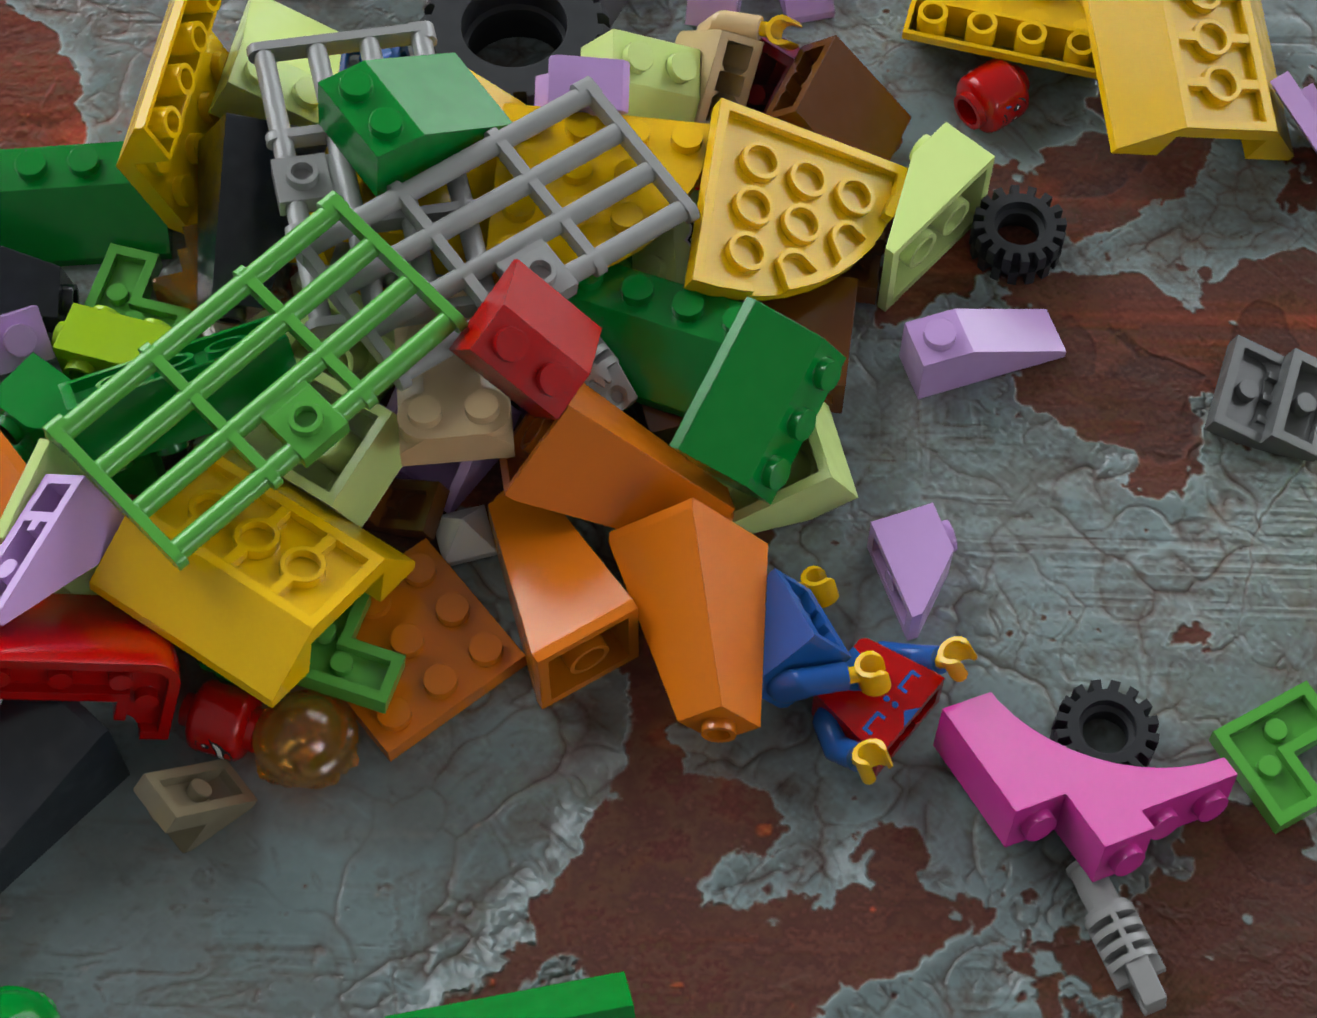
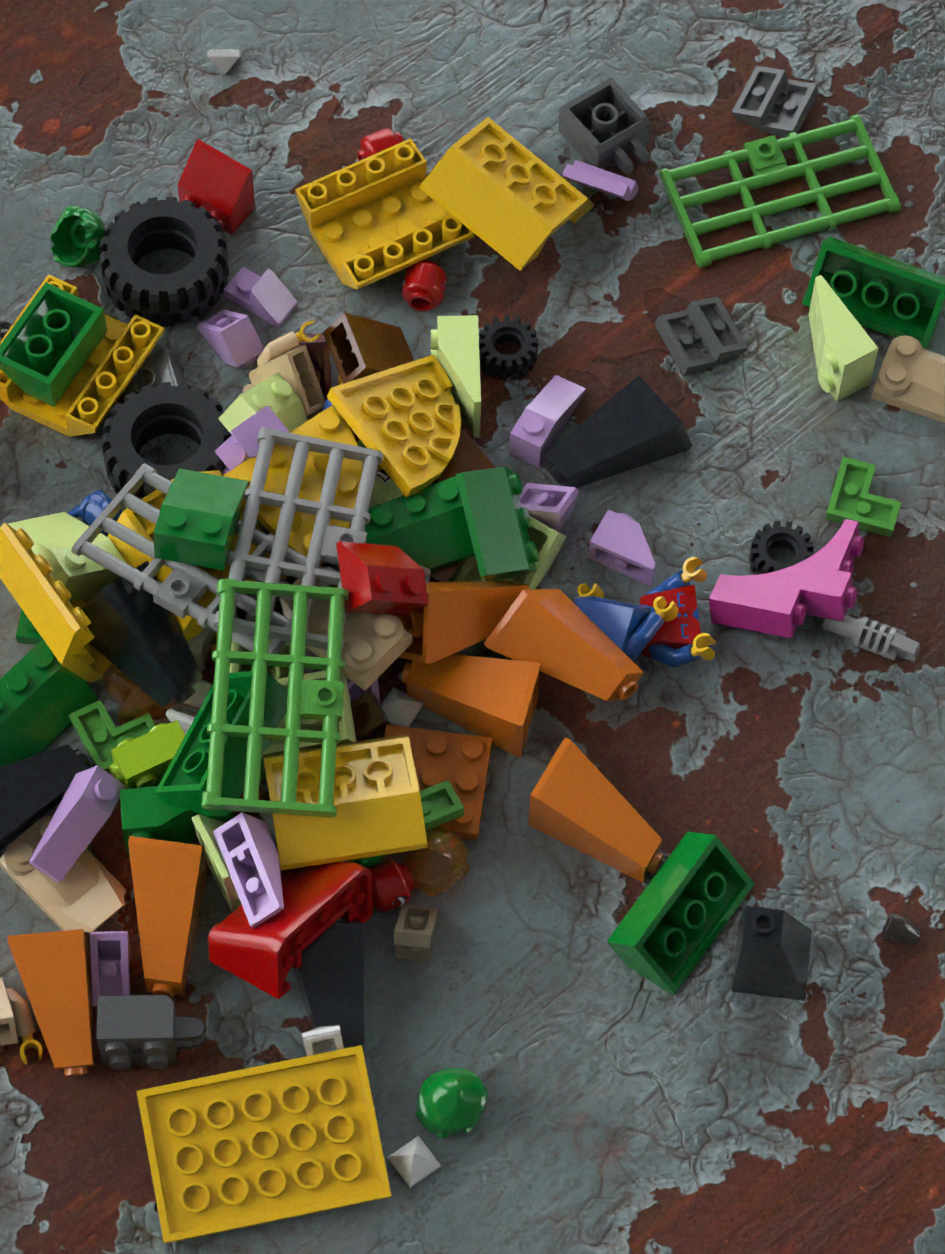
camera: 45 degrees left, 0 degrees up
none -> lavender slope [519,483,579,532]
none -> orange slope [528,737,664,883]
none -> black slope [545,376,692,488]

